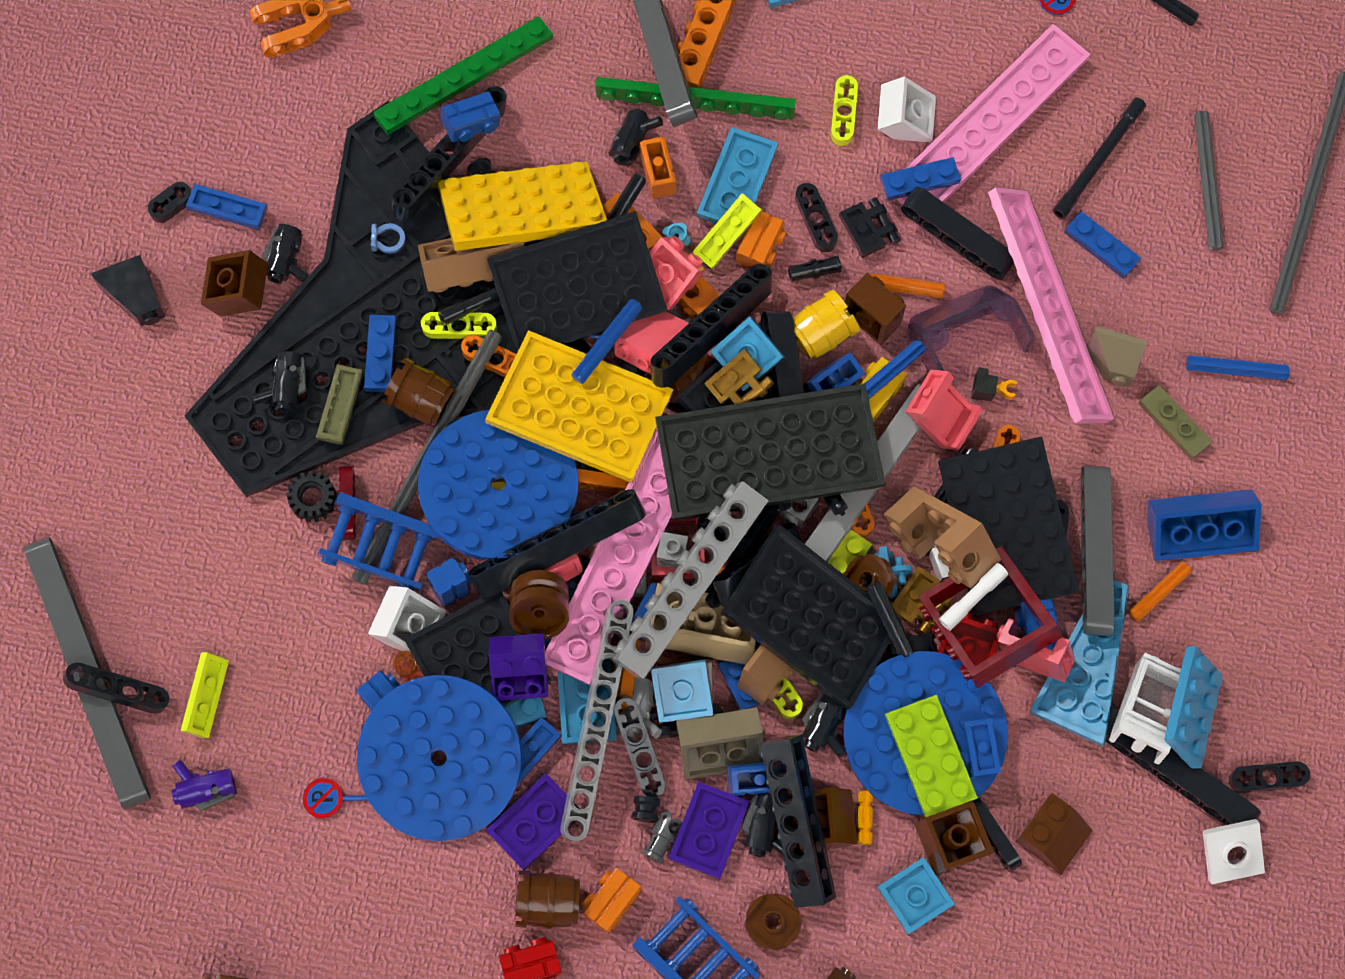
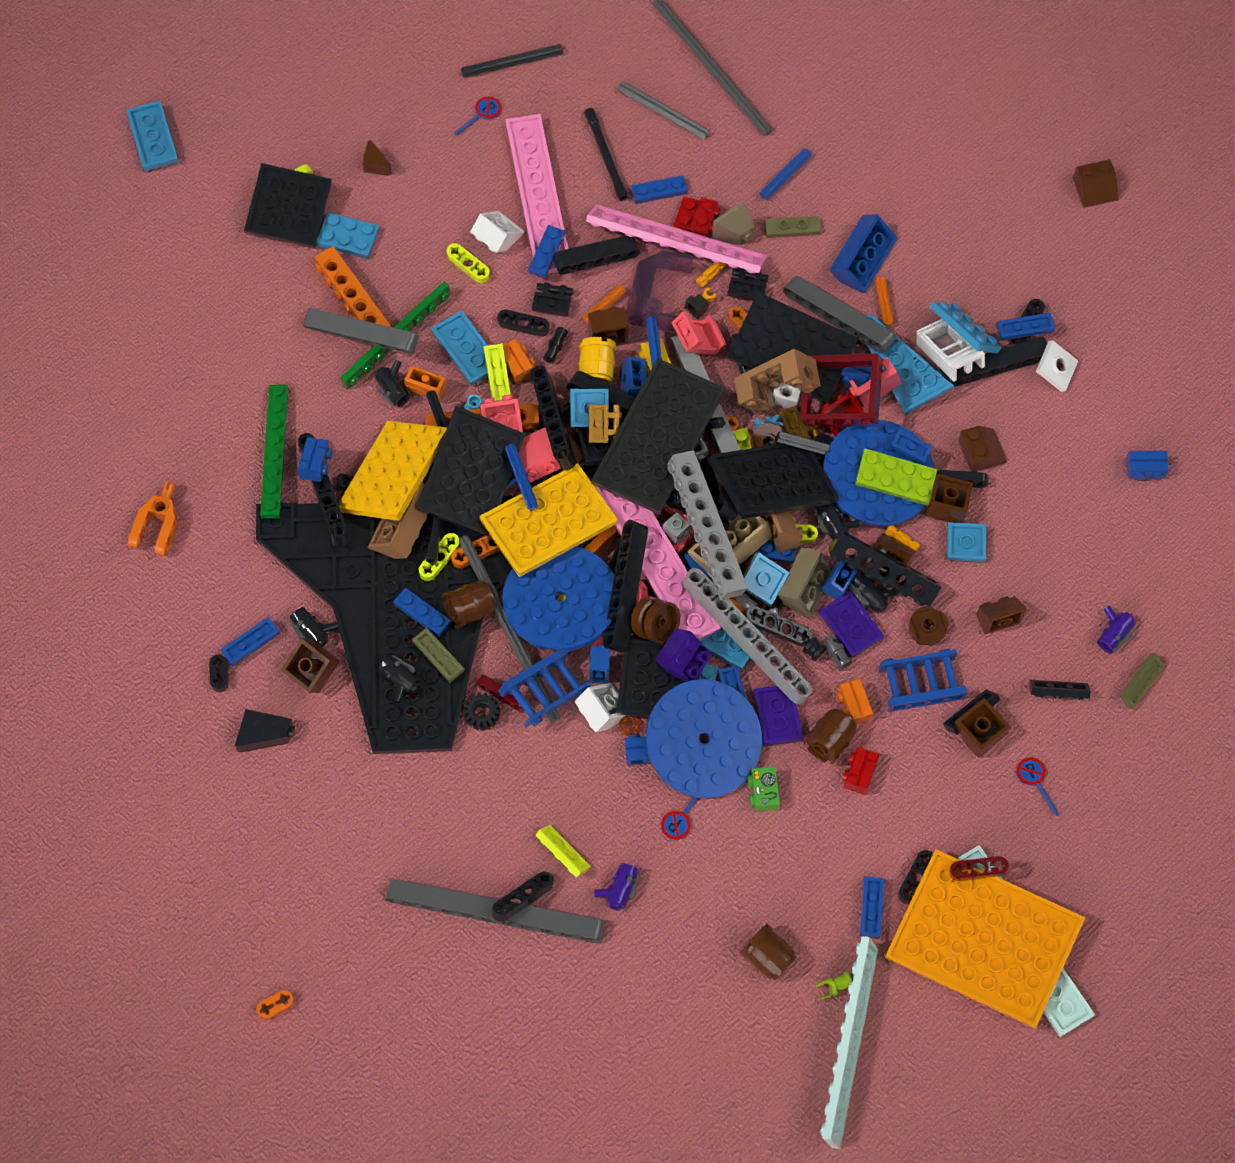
camera: 55 degrees left, 5 degrees down
medium blue piece [371,223,406,254] -> none
white piece [939,563,1009,631] -> none
none -> red plate [673,196,720,237]
none -> light orange axle [696,262,726,287]
none -> black plate [727,268,769,301]
none -> bright green brick [748,767,780,812]
none -> blue plate [996,313,1055,341]

